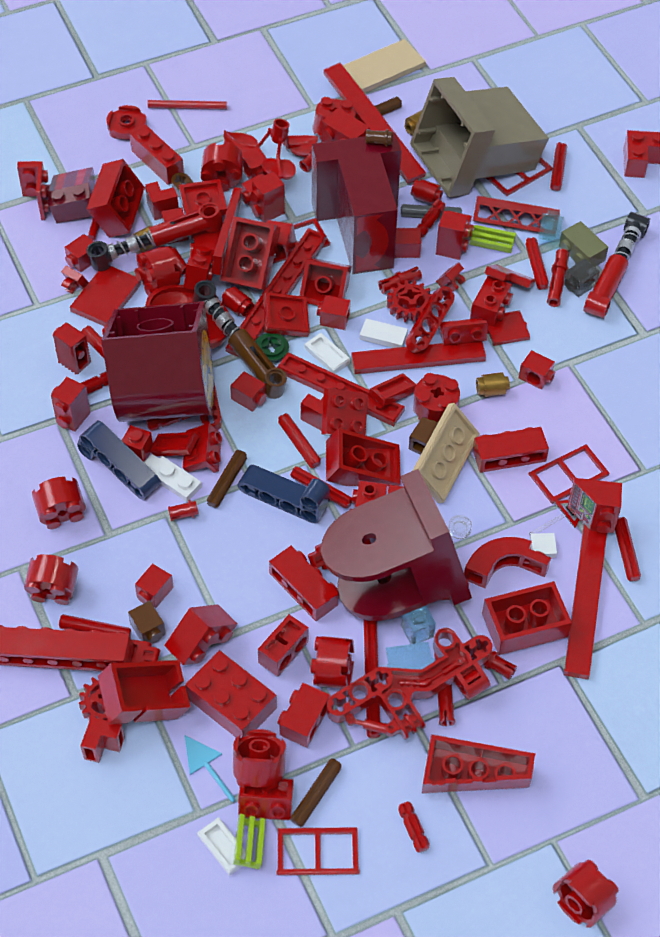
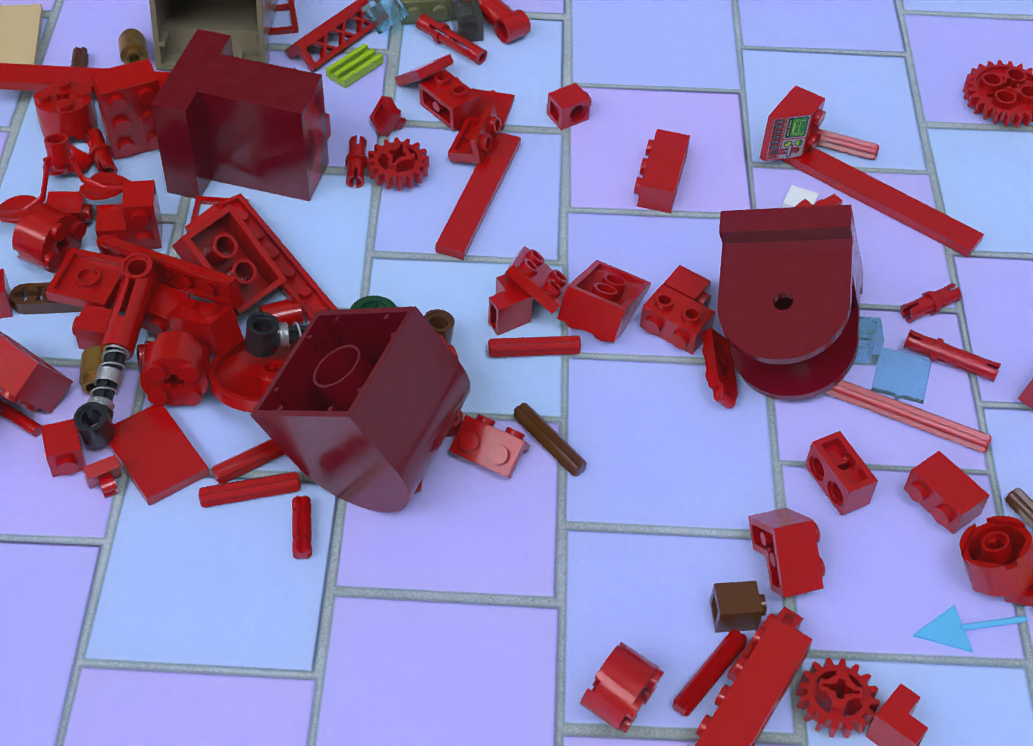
camera: 65 degrees left, 5 degrees down
red brick [32,476,86,529] -> none
red brick [51,376,91,432] -> none
red brick [53,322,91,375] -> none
dark blue beam [77,420,161,500] -> none
red piece [98,660,191,724] -> none
red brick [122,425,153,462] -> none
red brick [135,563,174,608] -> none
white hinge [144,454,202,502] -> none
red piece [145,181,179,221] -> none
red tile [150,432,198,456] -> none
red pin [168,500,199,521] -> none
red brick [185,650,277,738] -> none
dark blue beam [237,465,330,523] -> none
red plate [263,292,310,337] -> none
red brick [269,545,339,622] -> none
red tile [277,352,405,427] -> none
red axle [290,466,352,508] -> none
red slope [299,258,352,305] -> none
white tile [304,333,350,374] -> none
red brick [311,636,354,689] -> none
red brick [317,295,351,330] -> none
red beam [327,628,493,740] -> none
white tile [360,319,408,348] -> none
reddish brown pin [365,129,393,146] -> none
red tile [369,373,417,407] -> none
red beam [406,286,455,353] -> none
reddish brown brick [408,417,438,455] -> none
tan tile [412,403,480,503] -> none
red brick [413,373,460,423] -> none
red brick [436,210,474,260] -> none
pearl gold brick [476,372,510,397] -> none
red brick [482,581,572,655] -> none
red axle [525,237,549,290] -> none
red window [528,444,610,504] -> none
clear piece [529,500,579,535] -> none

